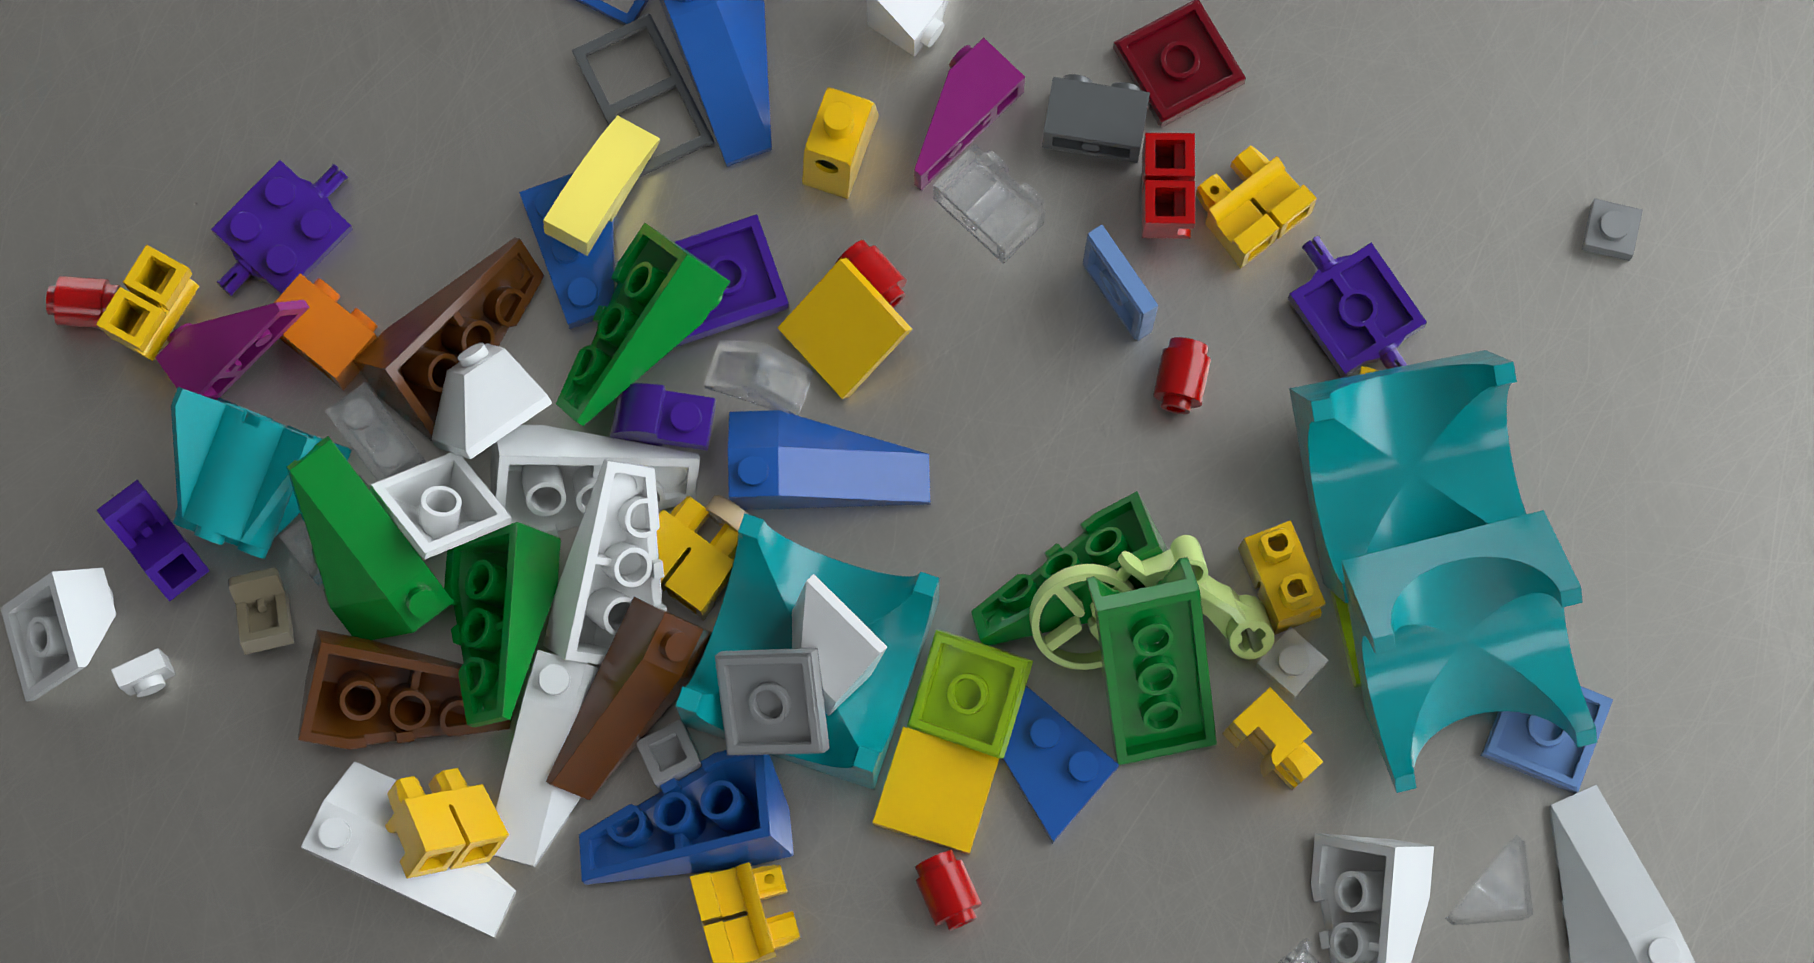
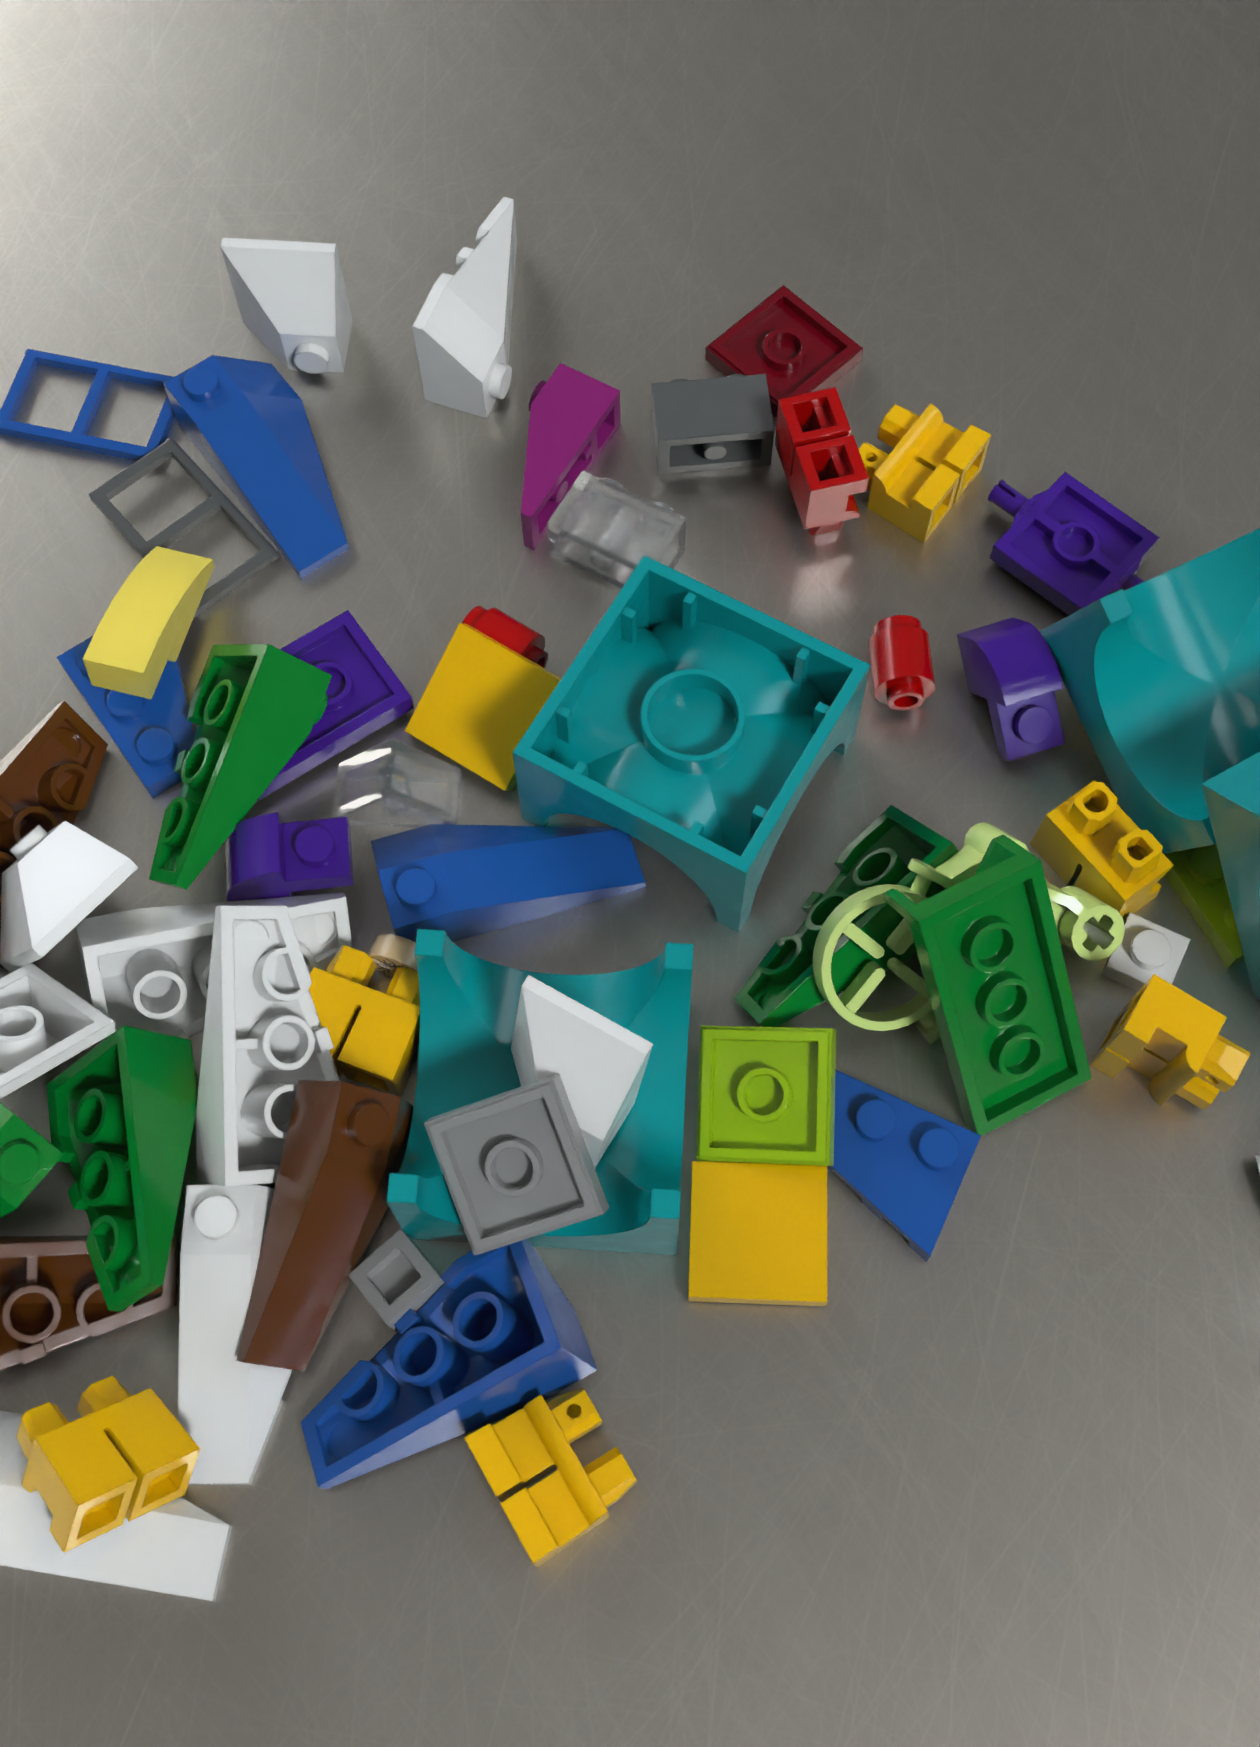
camera: 15 degrees left, 10 degrees down
yellow torso [802,87,879,199] -> none
red brick [915,850,982,931] -> none
medium blue tile [1083,225,1158,341] -> none
none -> teal piece [512,555,870,933]
none -> dark purple brick [956,617,1065,761]

